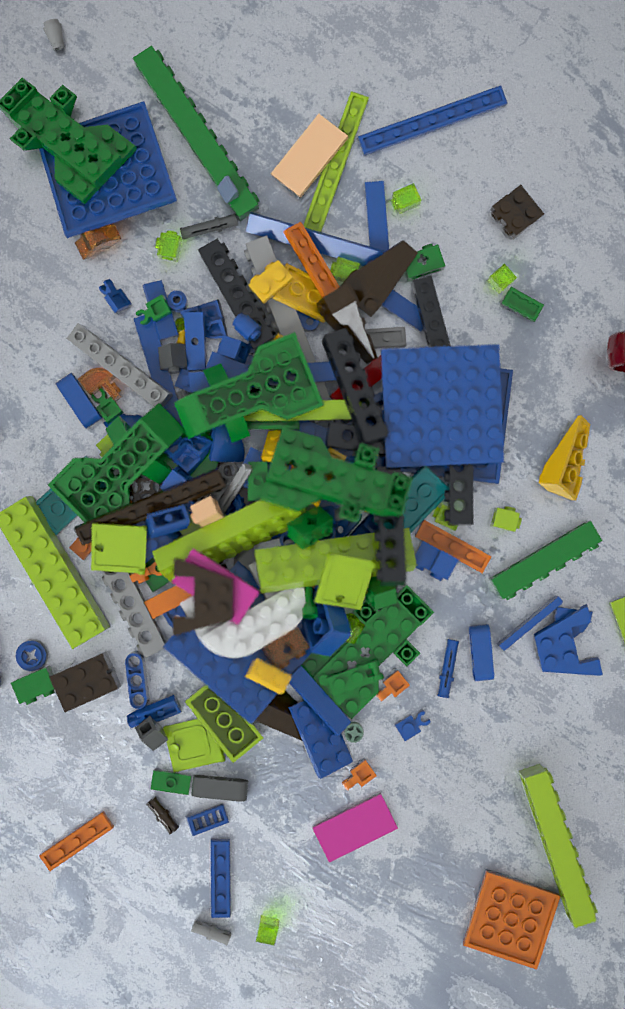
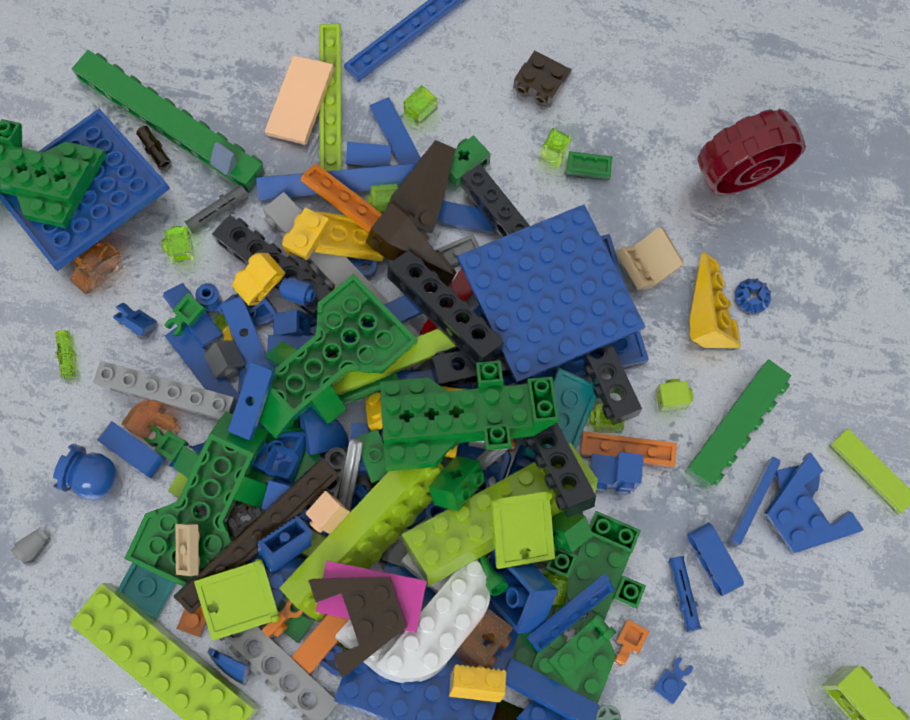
camera: 25 degrees left, 15 degrees down
none -> blue tile [53,444,118,501]
none -> clear neon green pin [55,330,76,379]
none -> dark brown pin [136,126,171,169]
none -> tan plate [176,523,200,576]
none -> blue brick [207,647,250,686]
none -> blue tile [228,362,276,440]
none -> yellow brick [231,253,285,306]
none -> blue tile [346,142,392,167]
none -> blue tile [527,573,615,652]
none -> tan bracket [616,228,684,290]
none -> blue gear [735,278,772,313]

